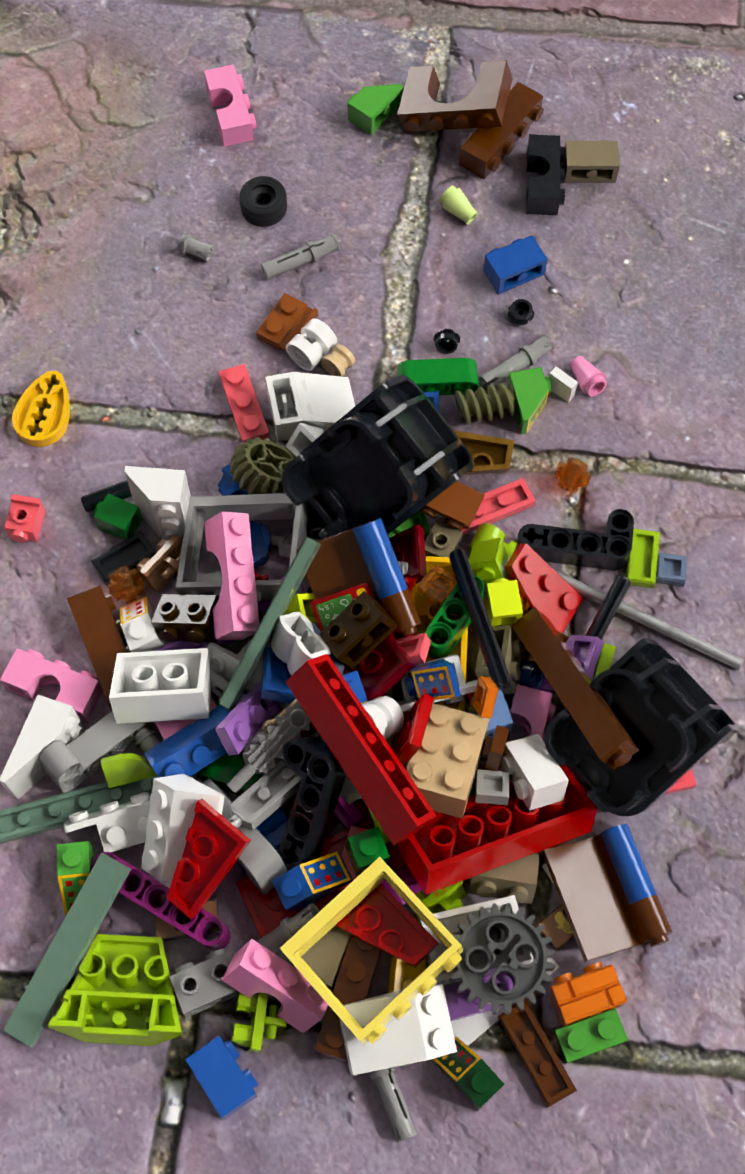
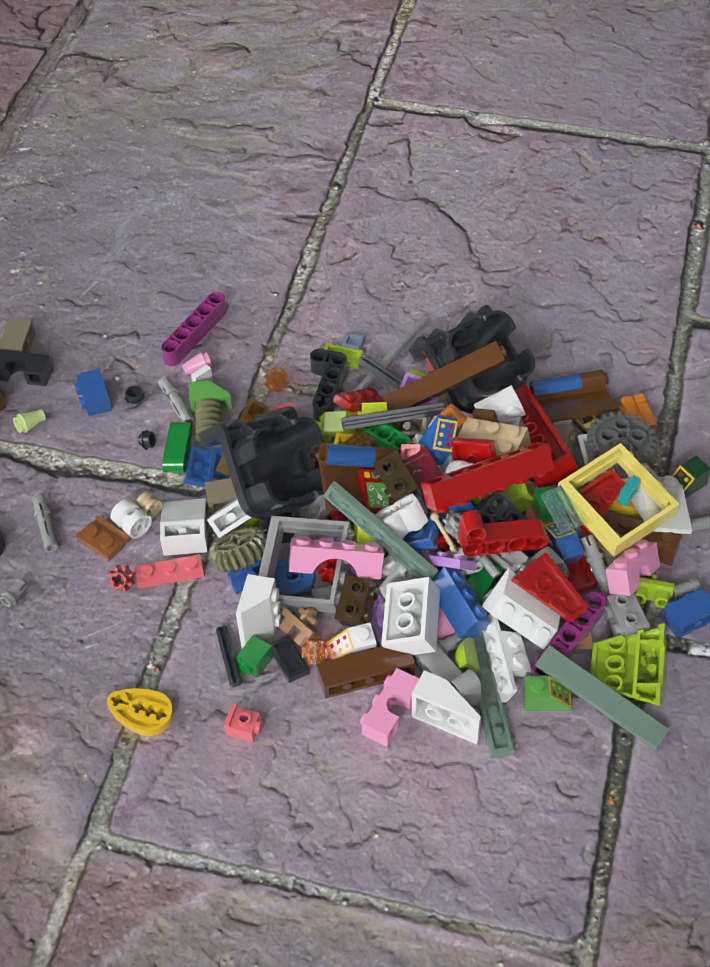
camera: 80 degrees left, 15 degrees down
reddish brown tile [497,1000,577,1108] -> none
bright green plate [554,1008,628,1064] -> none
none -> red gear [107,564,136,592]
none -> magenta beam [161,292,227,366]
none -> red beam [457,510,549,556]
none -> clear light blue tile [540,485,583,535]
none -> teal tile [618,475,641,507]
none -> light grey pin [672,578,701,600]

